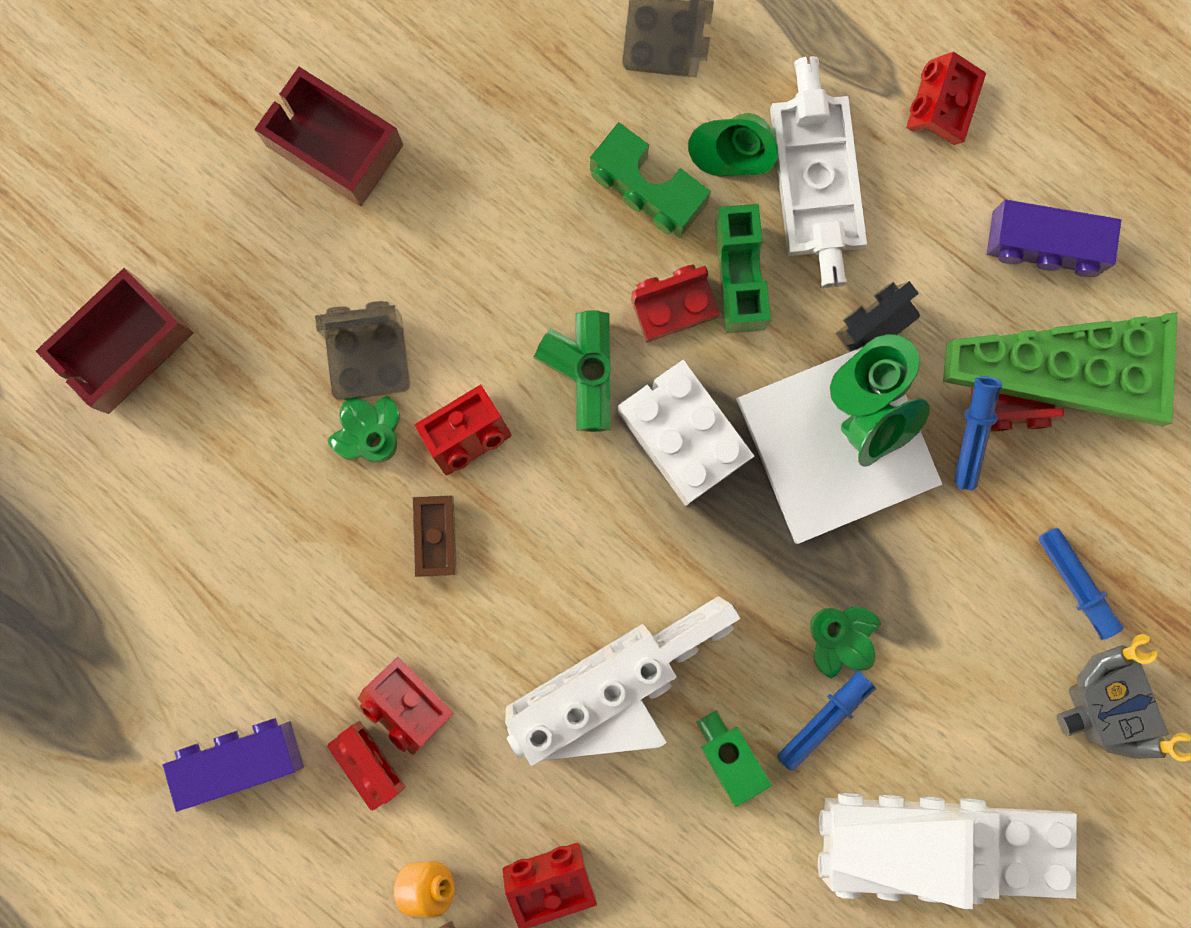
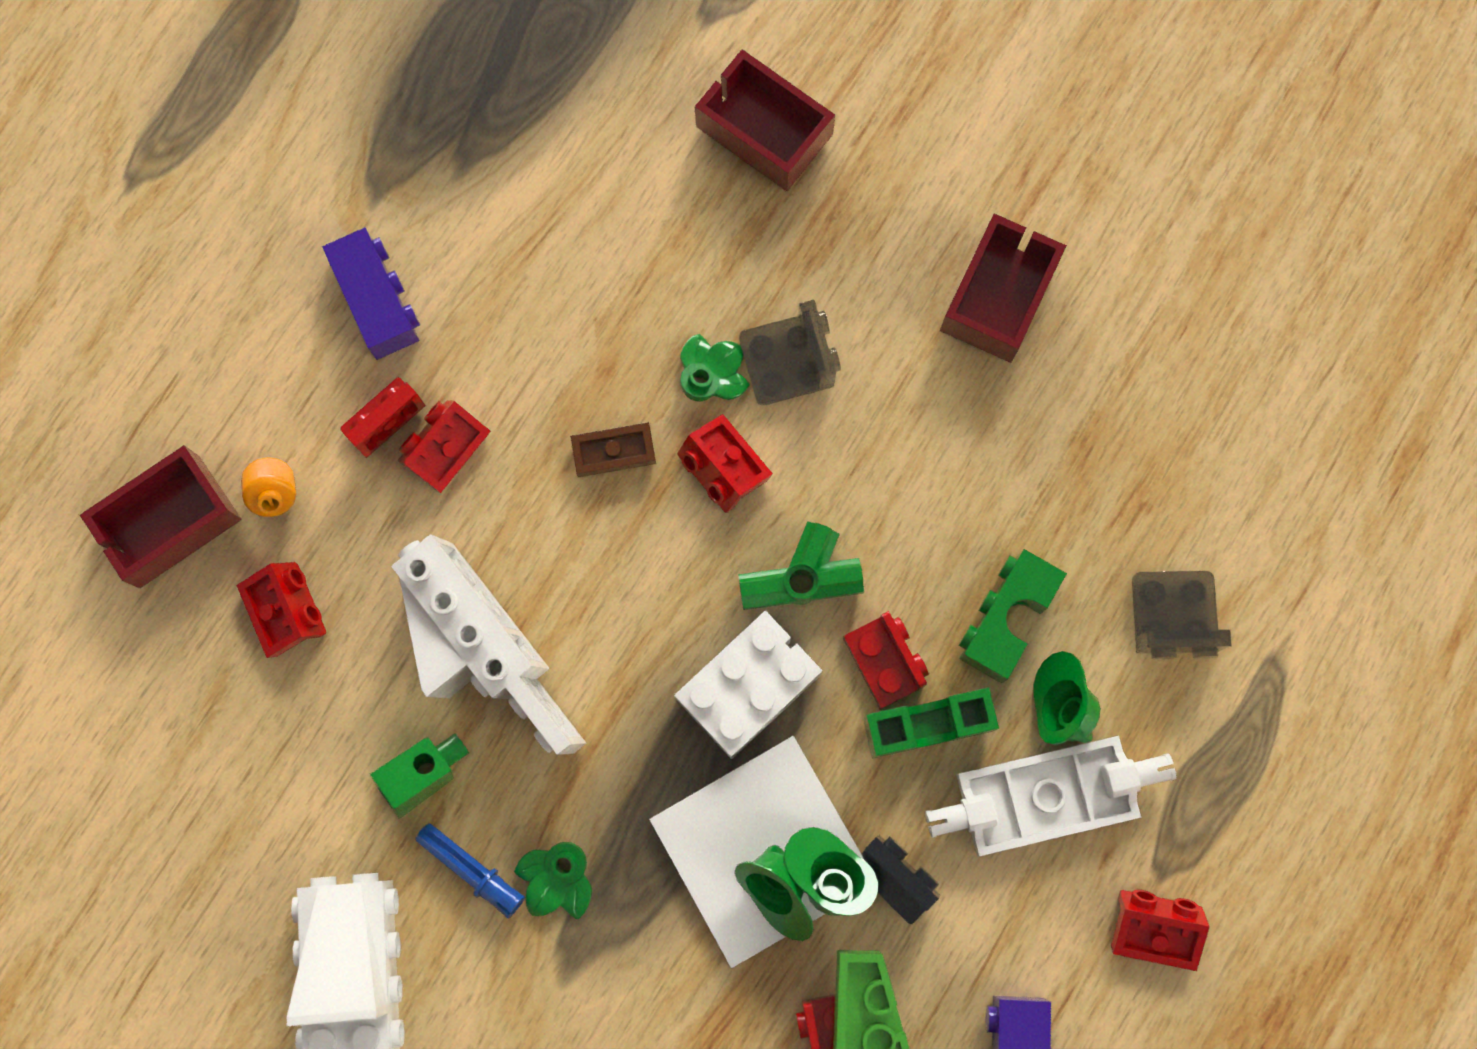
camera: 85 degrees right, 5 degrees down
blue axle [954,376,1002,491] -> none

